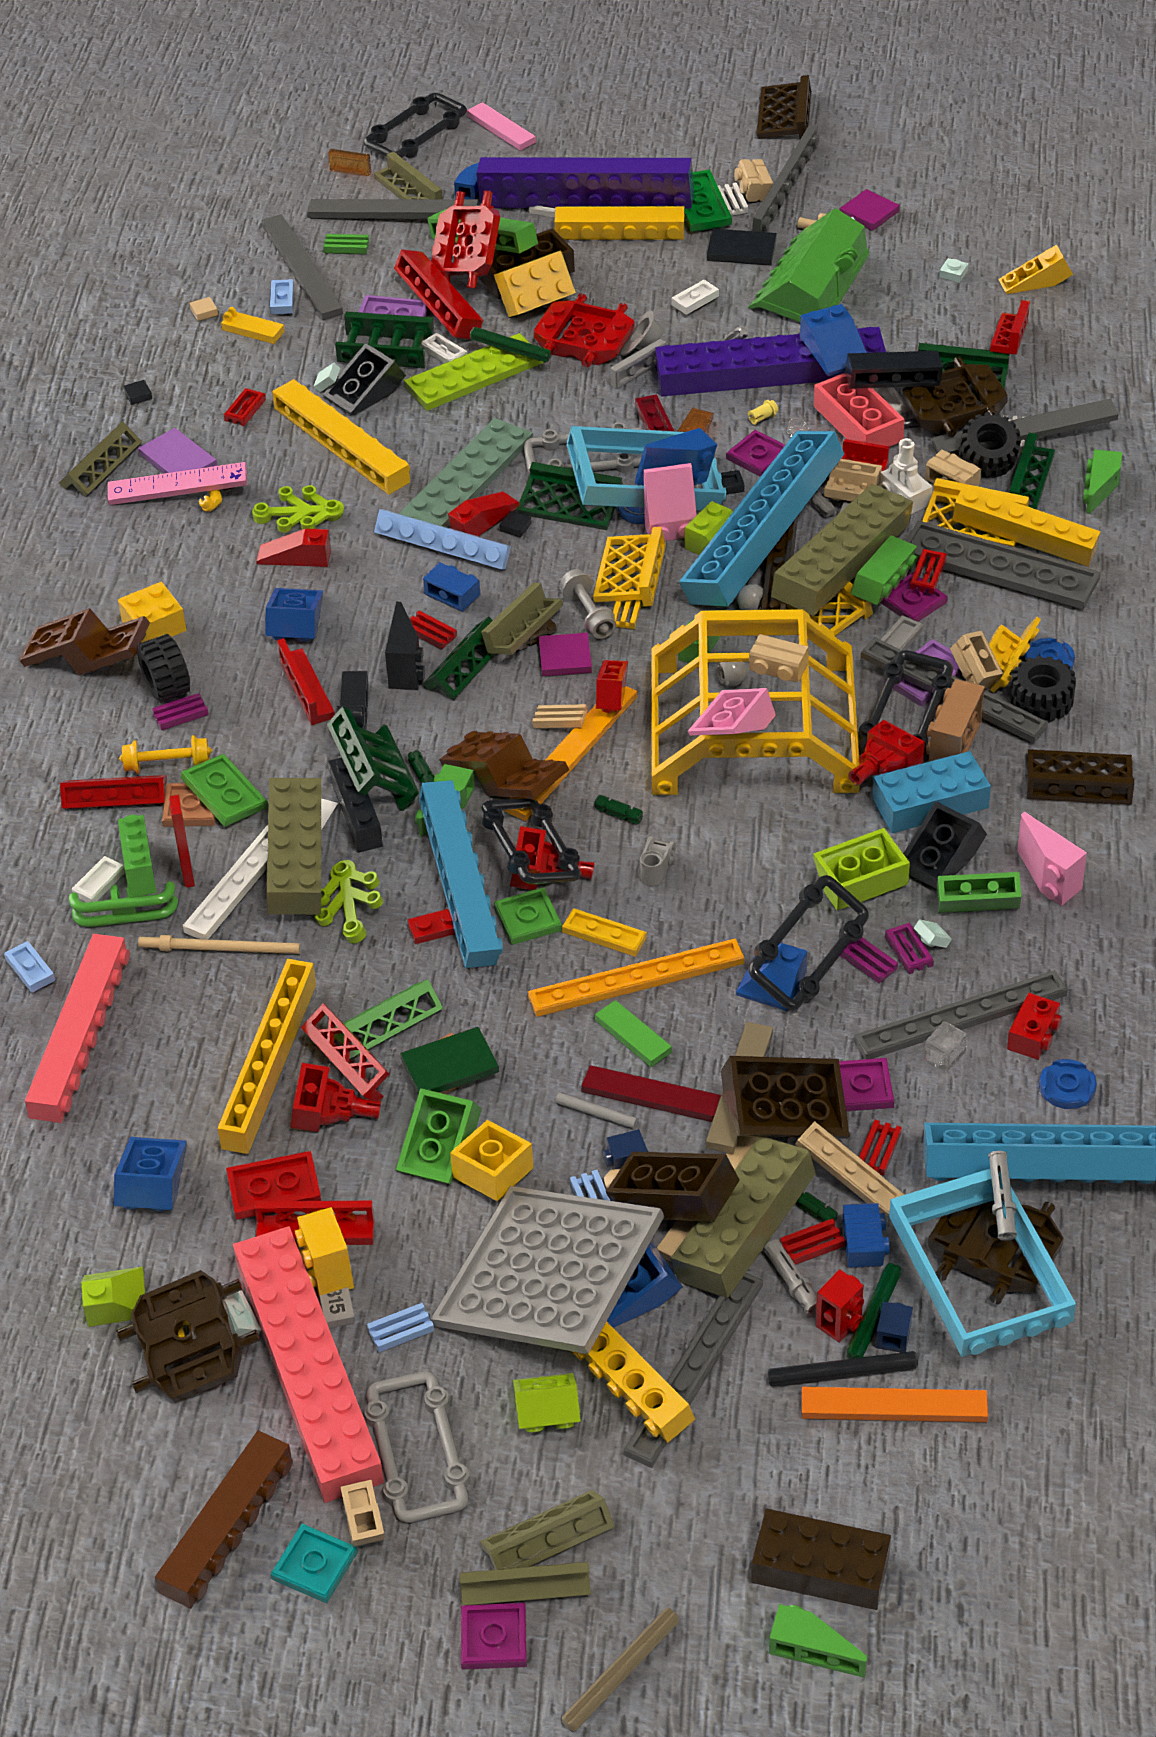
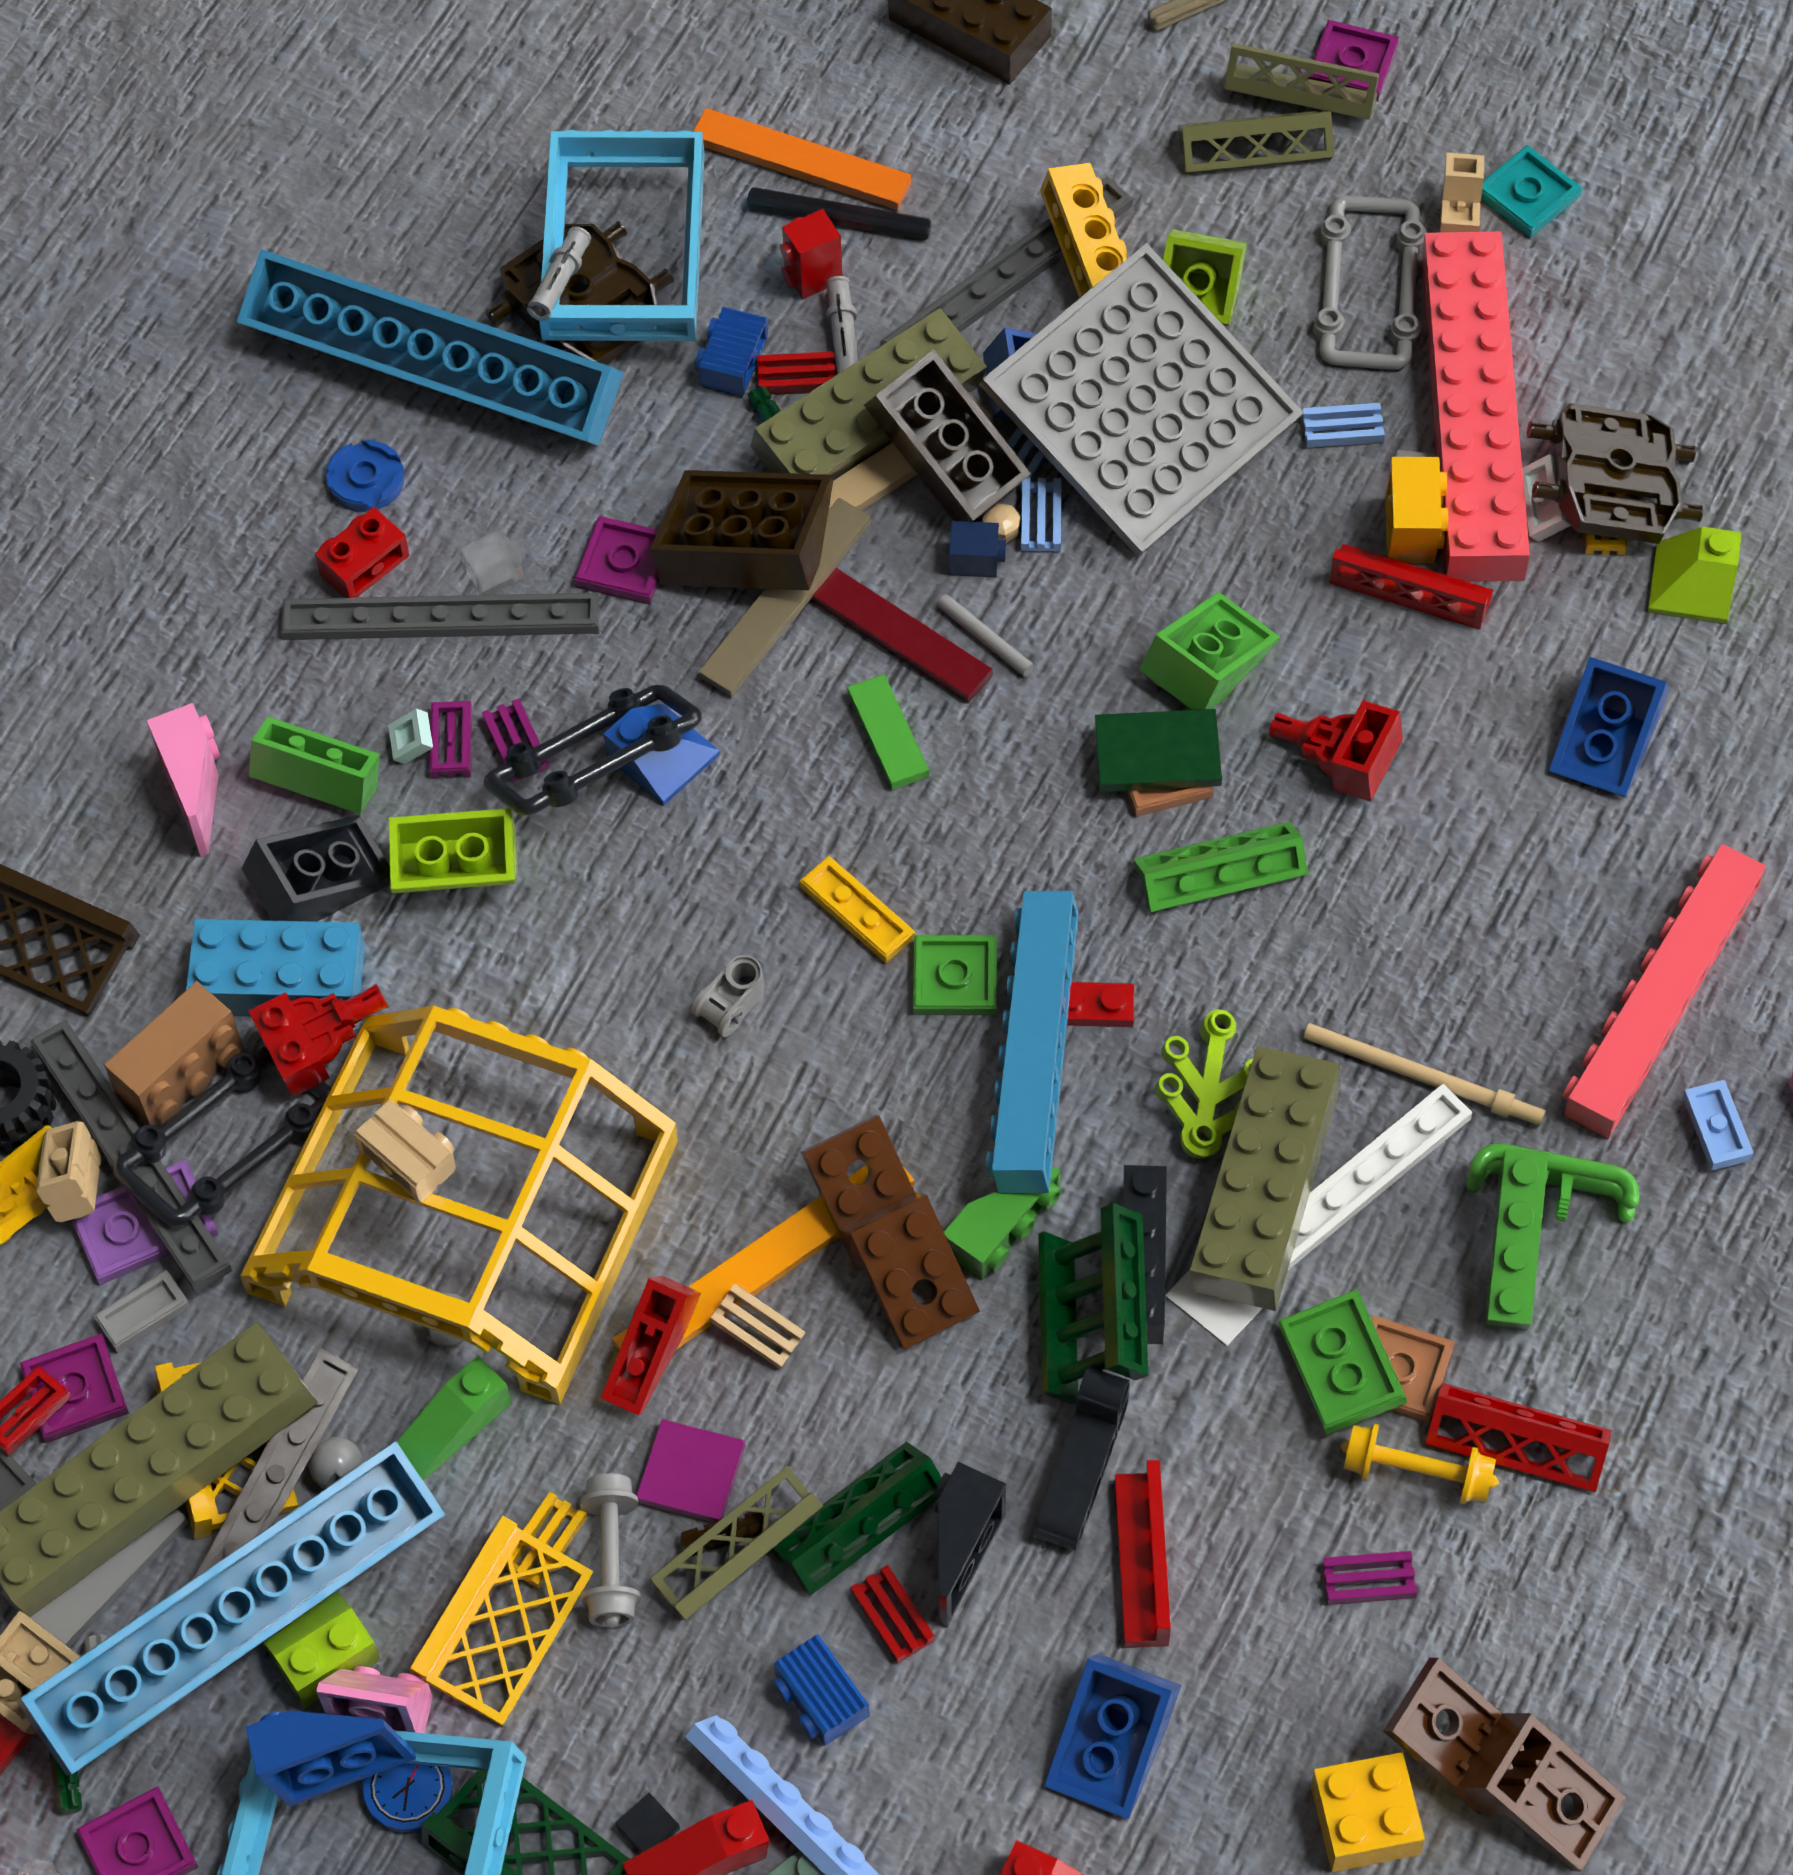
camera: 160 degrees left, 15 degrees up
white tile [71,856,125,902] -> none
black tyre [137,634,190,703] -> none
reddish brown brick [155,1430,293,1609] -> none
red tile [169,795,195,888] -> none
yellow brick [217,959,316,1154] -> none
red plate [226,1151,322,1220] -> none
fence [300,1003,390,1101] -> none
dark green axle [408,750,435,783] -> none
yellow brick [450,1120,534,1201] -> none
black bar [481,798,581,884] -> none
red brick [510,826,594,890] -> none
light orange tile [528,938,745,1017] -> none
dark green axle [594,795,643,824] -> none
bright pink slope [688,688,776,736] -> none
black tile [721,470,745,495] -> none
tan tile [796,1121,904,1217] -> none
dark green axle [846,1263,901,1359] -> none
bright green brick [851,535,918,605] -> none
red tile [859,1119,902,1176] -> none
dark blue brick [876,1301,913,1353] -> none

